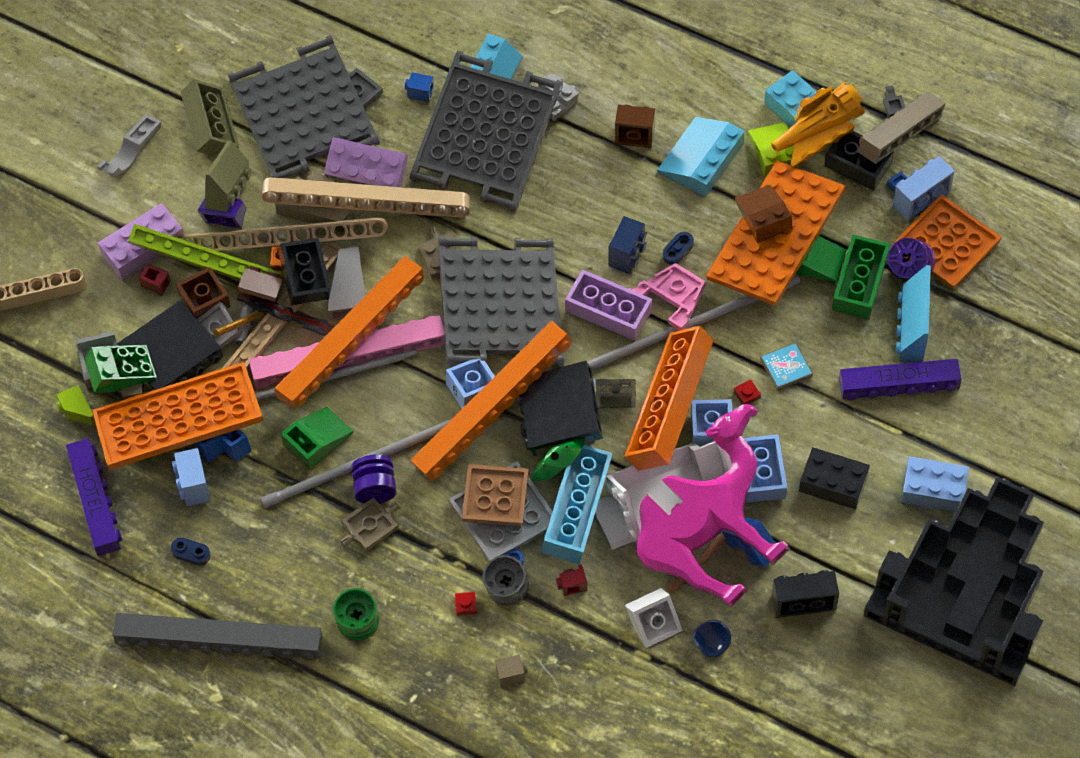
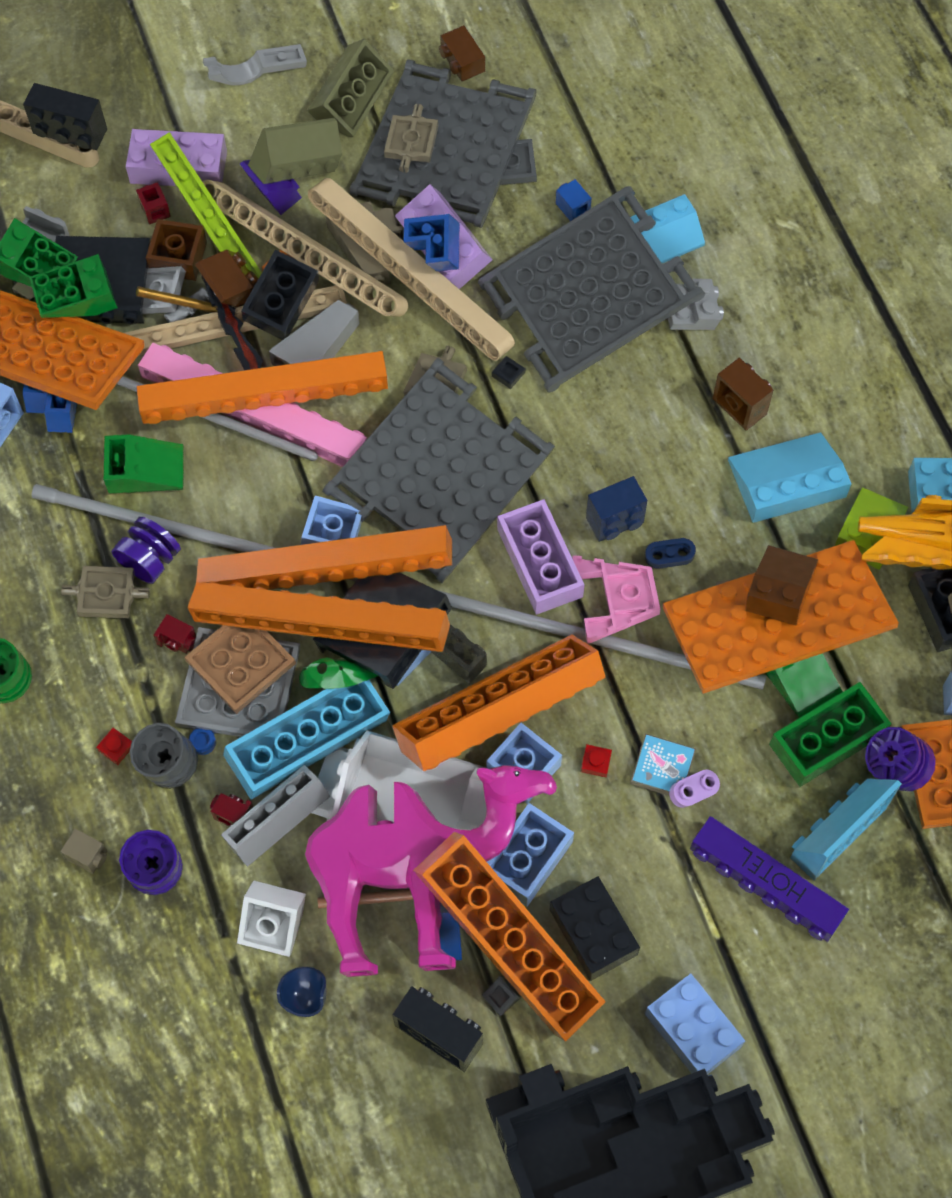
camera: 40 degrees right, 5 degrees up
none -> black brick [23,83,107,150]
none -> green slope [29,254,117,318]
none -> dark purple wheel [119,830,183,895]
none -> dark red brick [153,614,196,654]
none -> orange brick [187,582,450,652]
none -> light grey brick [221,765,330,867]
none -> dark tan plate [384,104,439,173]
none -> blue brick [404,214,460,271]
none -> orange brick [413,832,606,1042]
none -> reddish brown brick [439,25,485,82]
none -> dark grey slope [482,975,522,1016]
none -> black tile [492,356,526,389]
none -> lavender plate [669,770,720,808]

